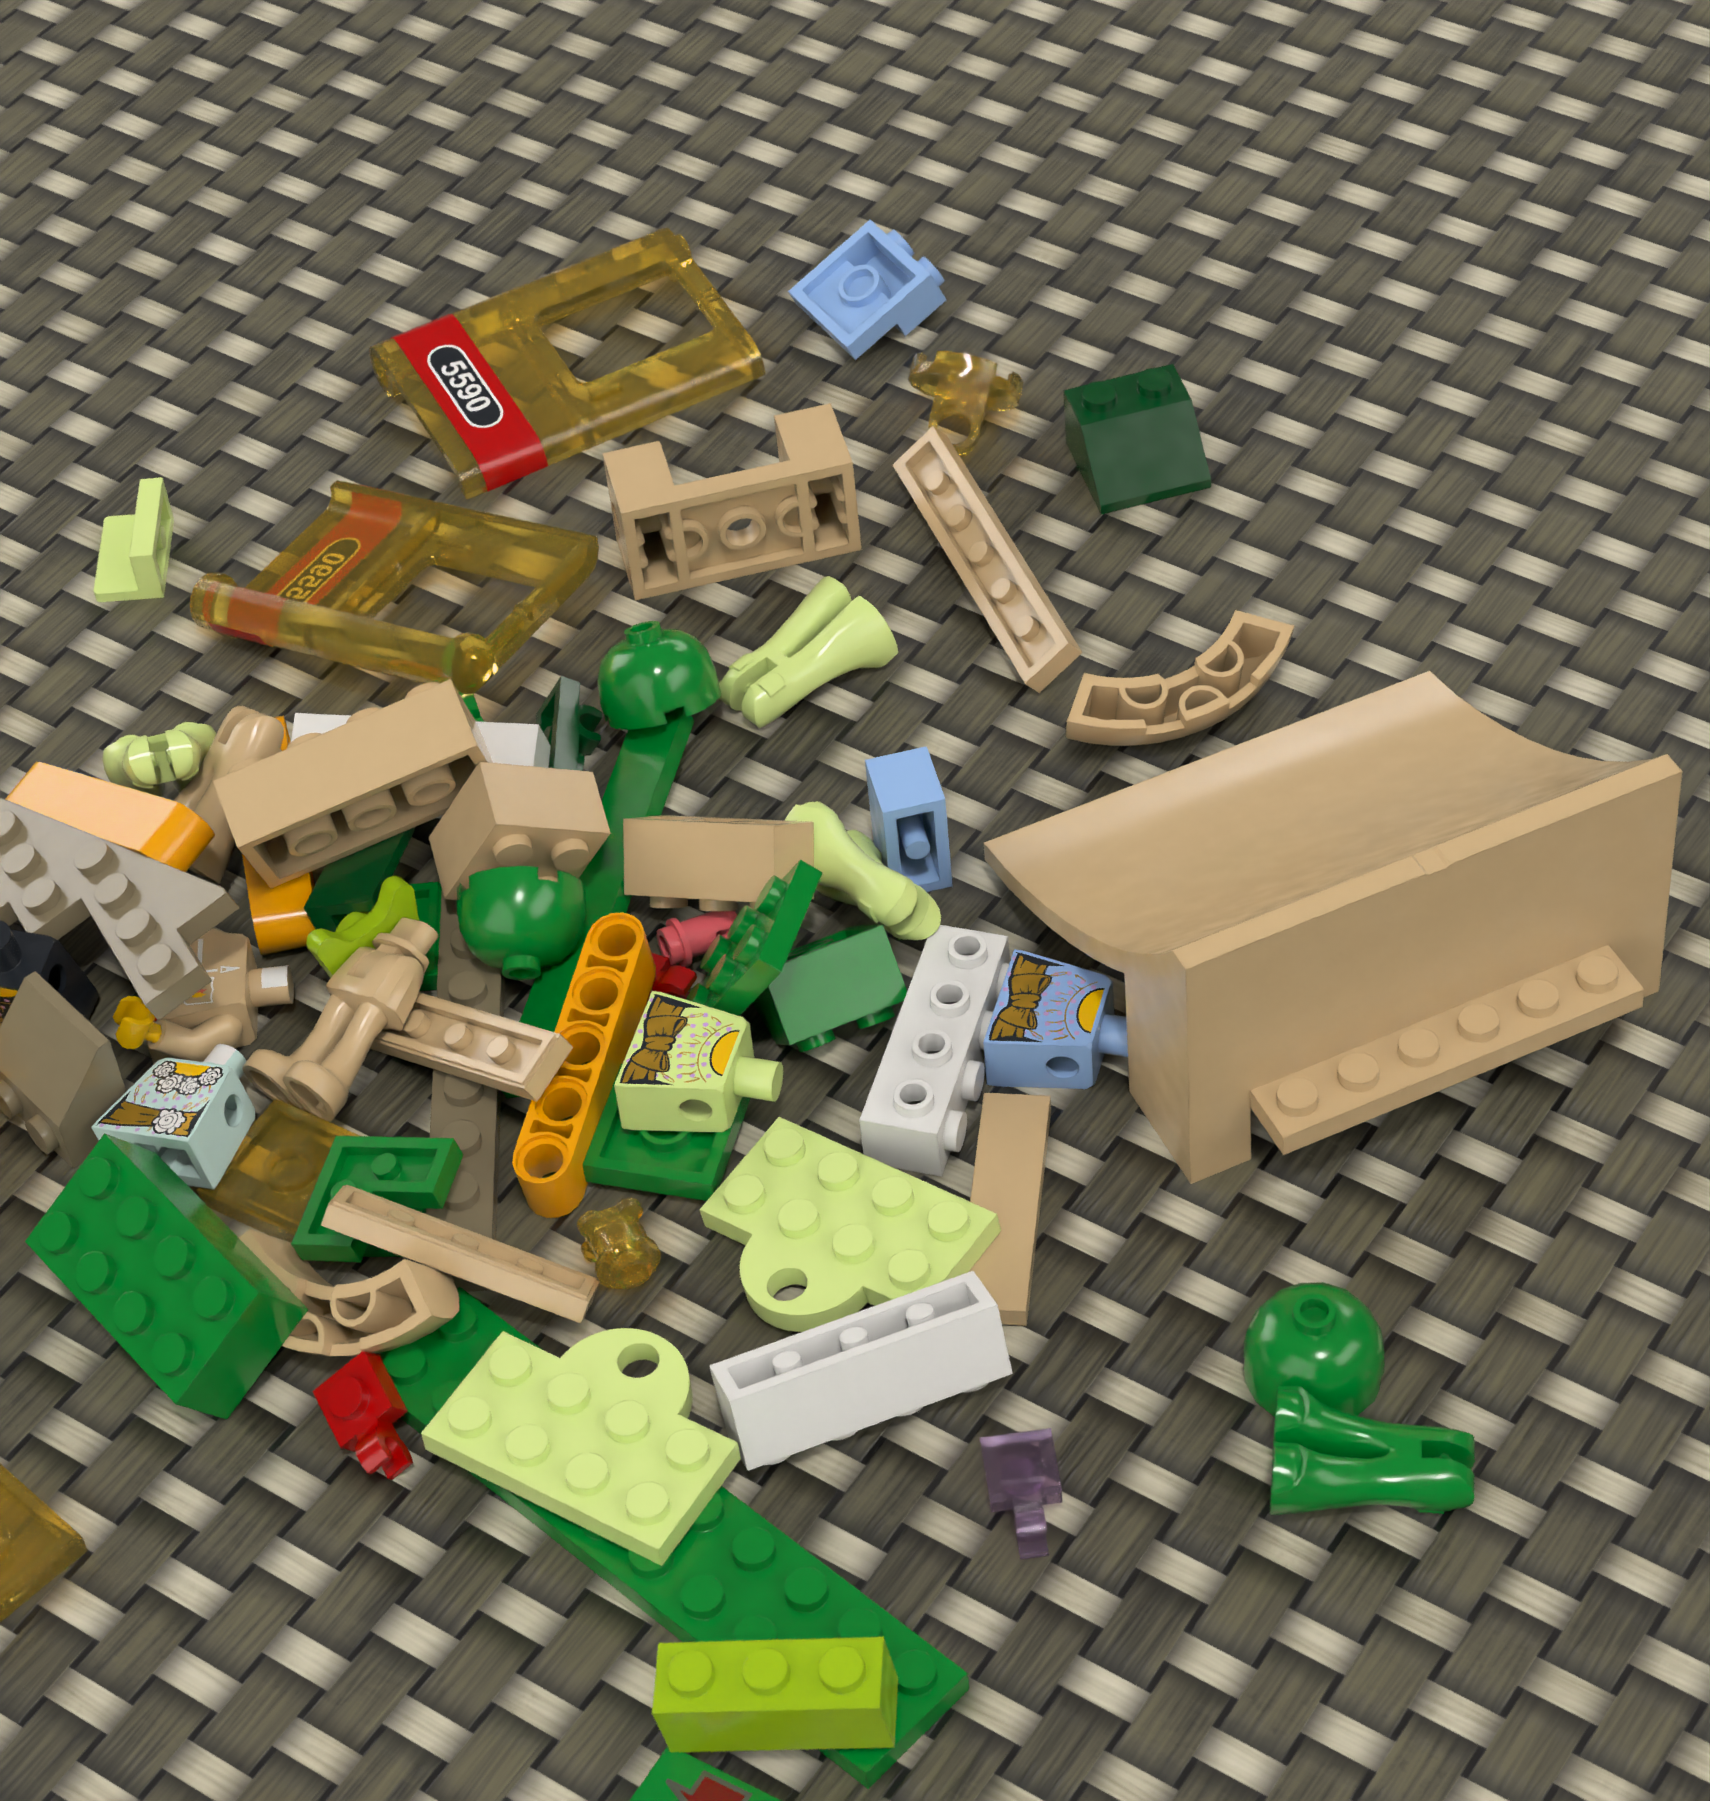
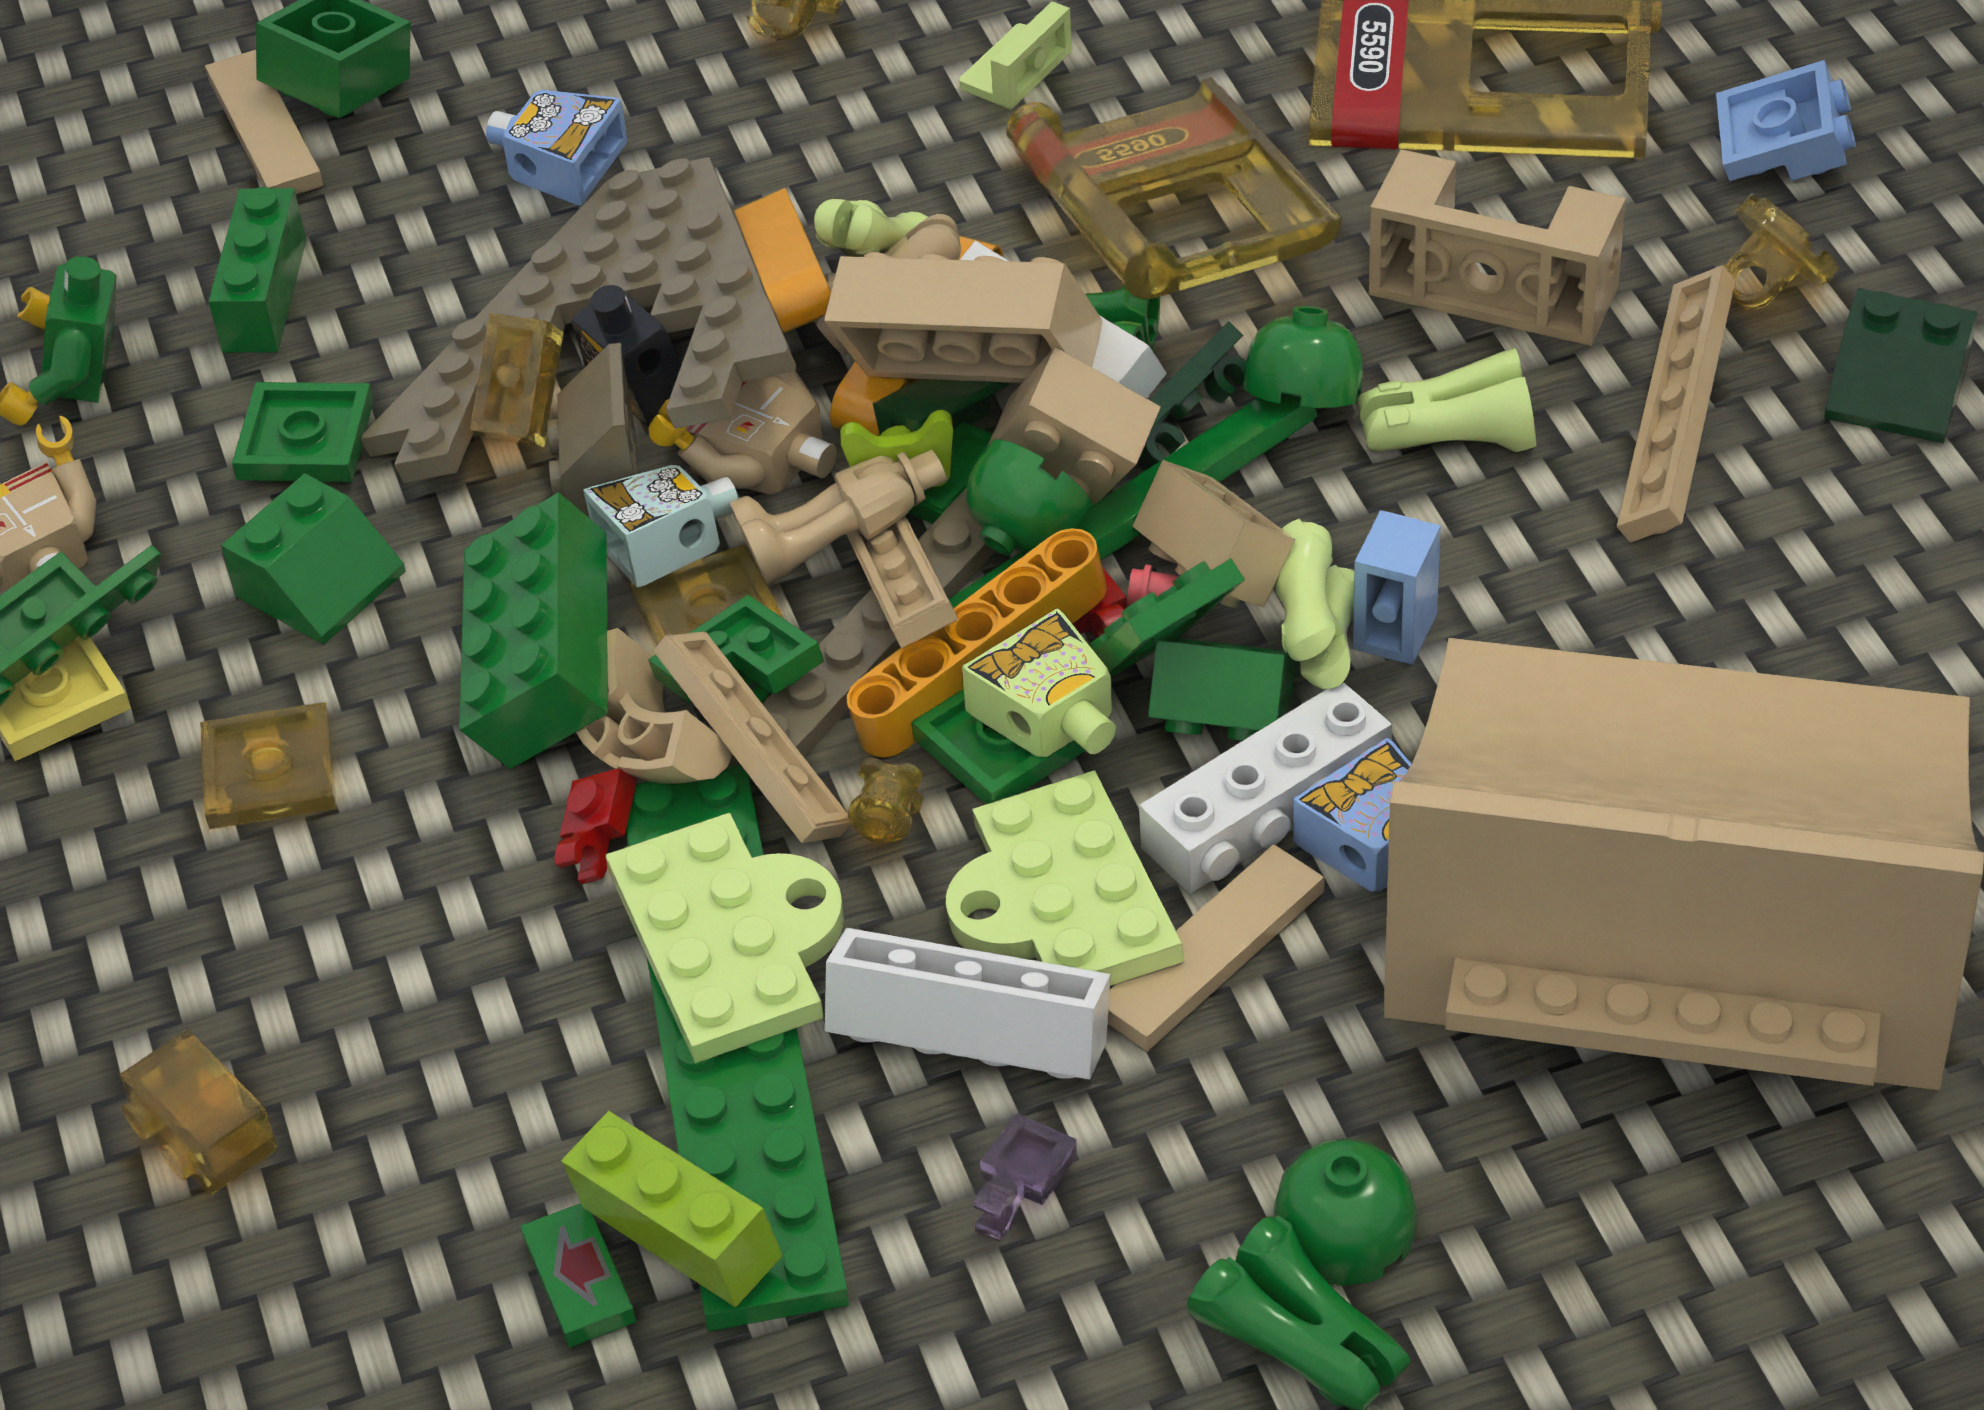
camera: 35 degrees right, 0 degrees up
tan brick [1066,610,1294,746] -> none

